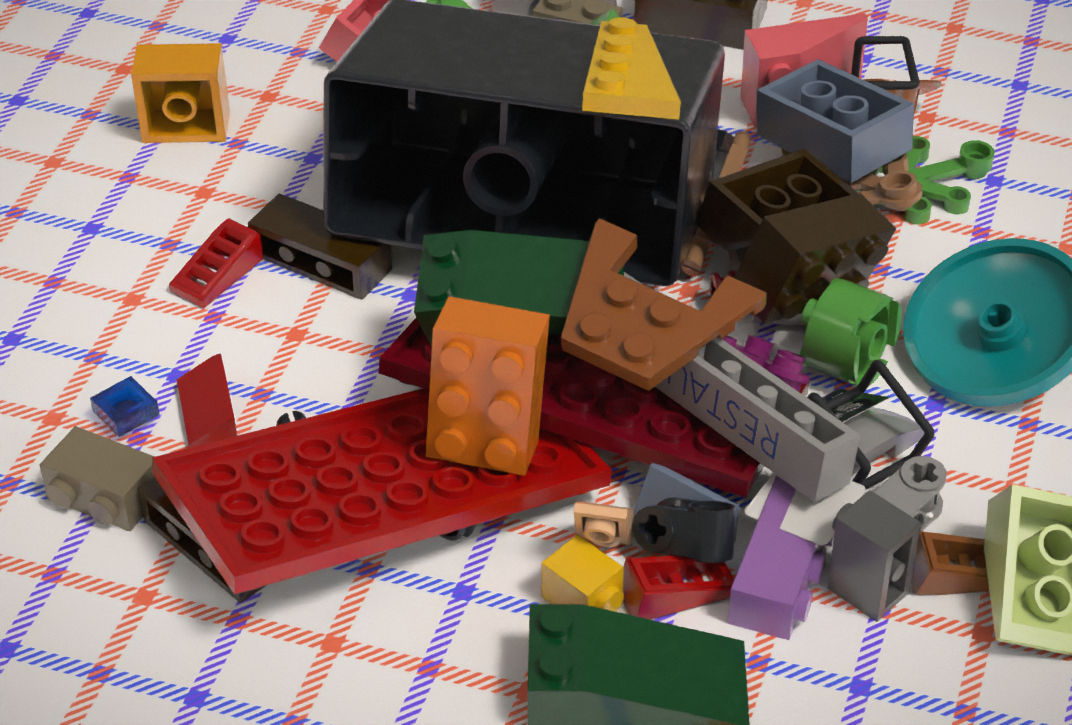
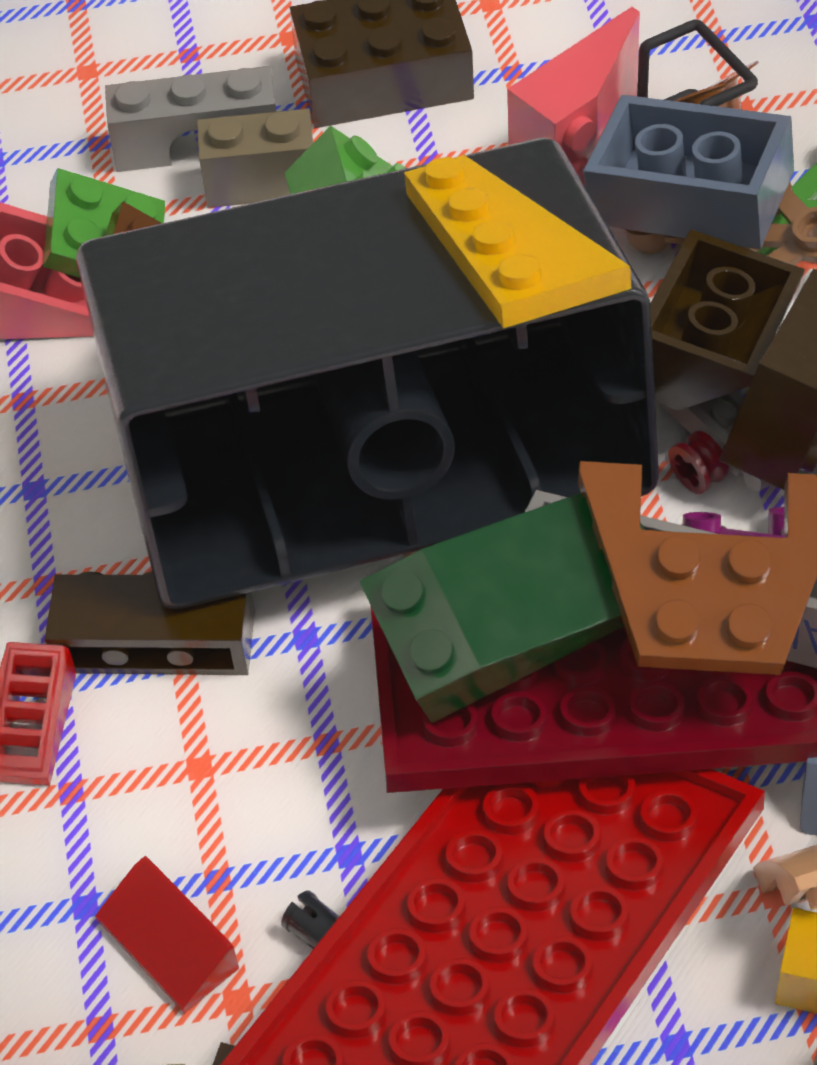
camera: 25 degrees left, 10 degrees up
clear blue plate [90,376,160,437] -> none
orange brick [426,296,550,476] -> none

